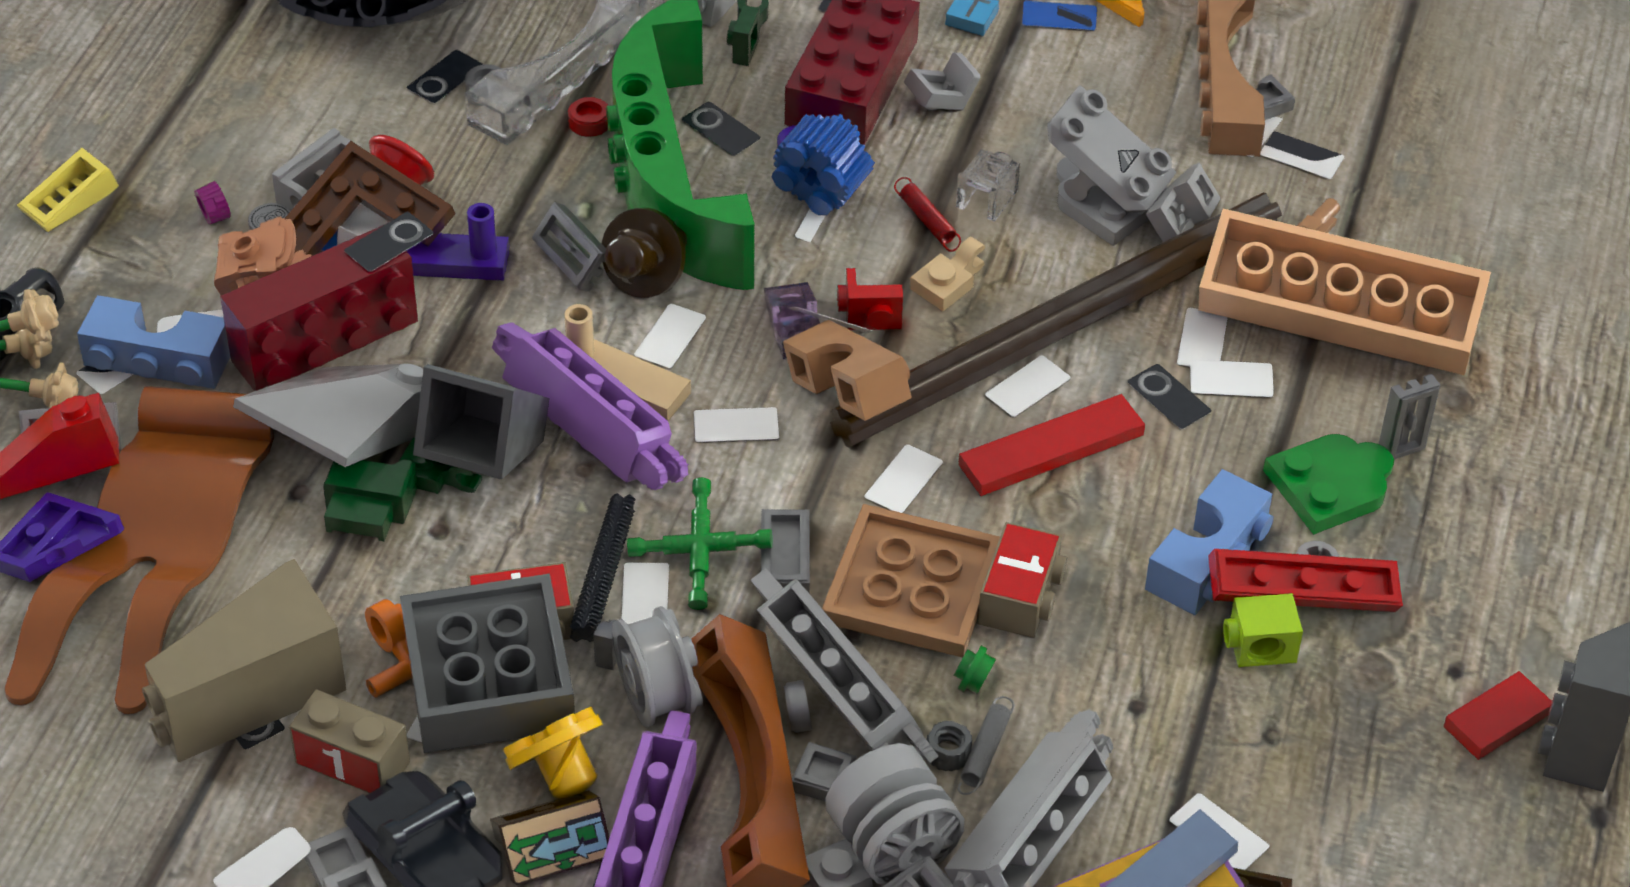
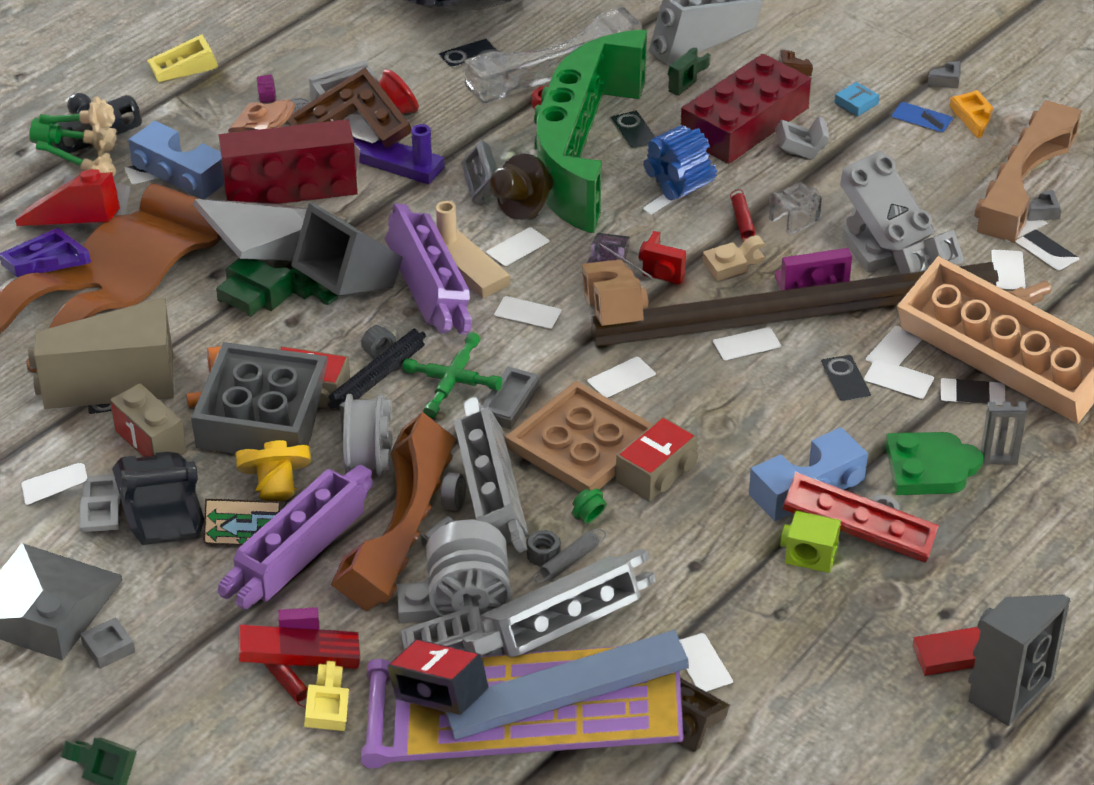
camera: 25 degrees right, 5 degrees down
black sticker [344,212,433,271] -> none
white sticker [621,563,669,624] -> none
red tile [958,394,1145,496] -> none
none -> dark grey axle [361,325,396,359]
none -> magenta bracket [775,248,852,290]
none -> sticker [941,378,1005,405]
none -> white sticker [991,250,1026,290]

